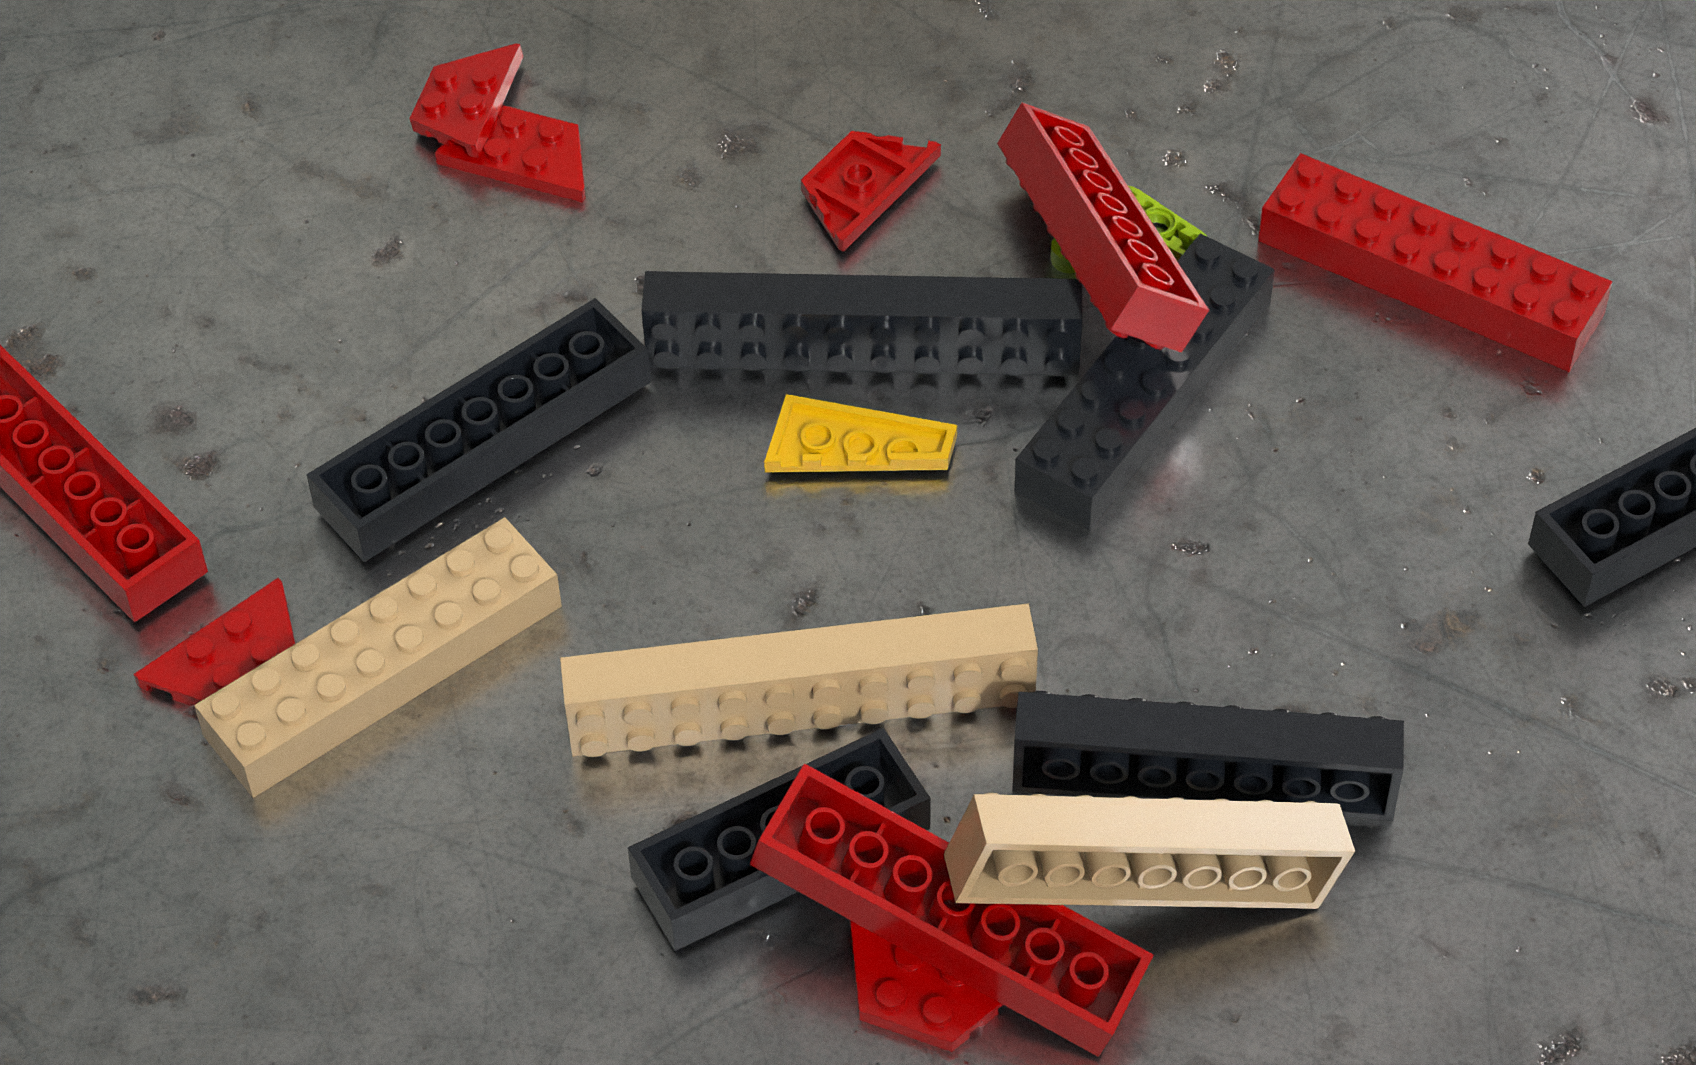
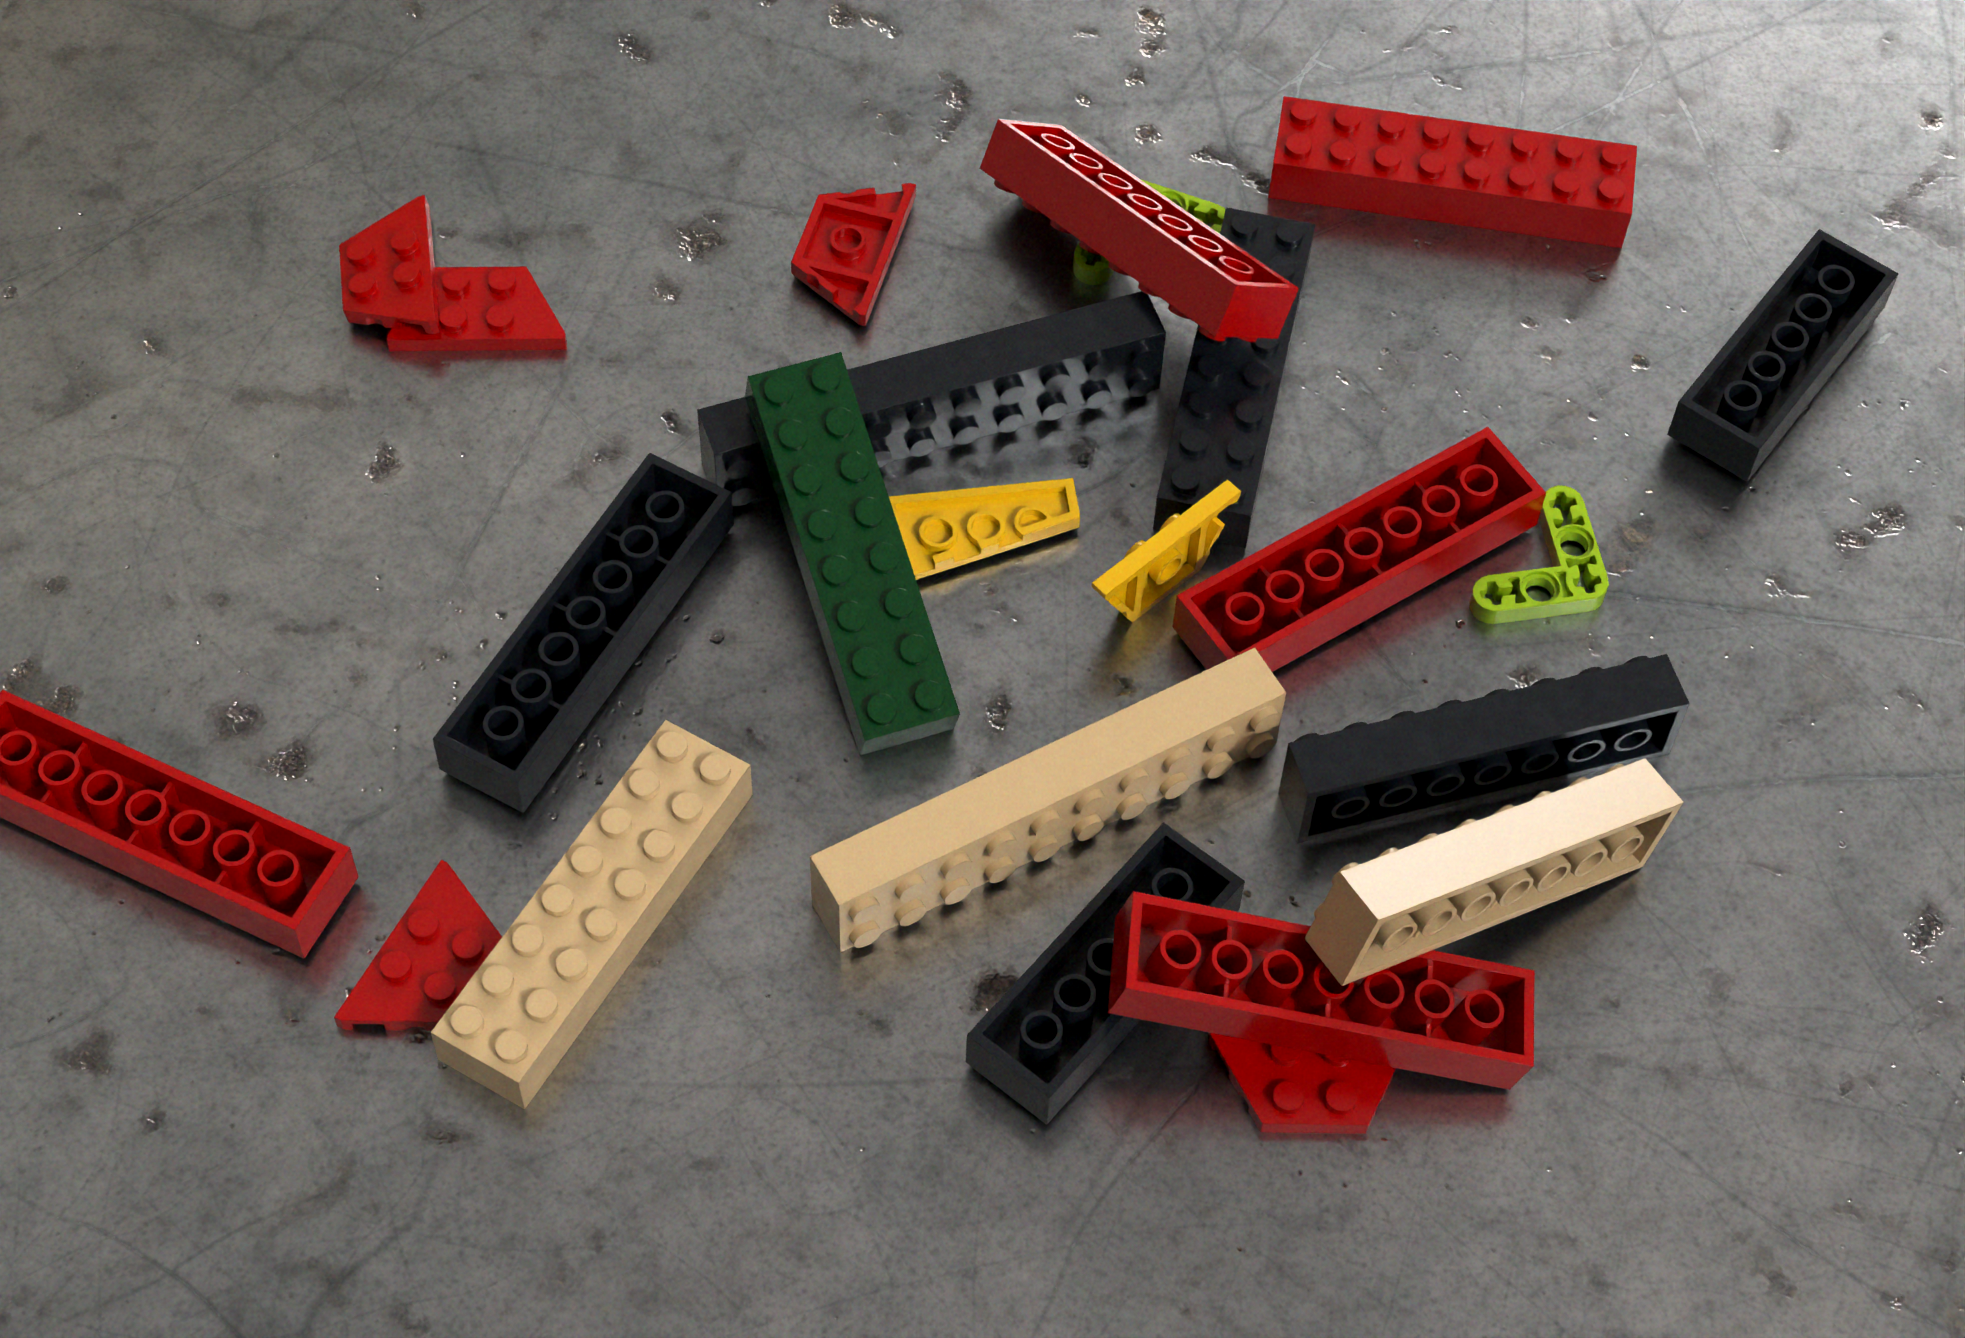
camera: 25 degrees left, 5 degrees up
none -> dark green brick [745,352,960,756]
none -> yellow wing [1091,479,1241,623]
none -> red brick [1172,427,1546,672]
none -> lime beam [1469,485,1609,624]

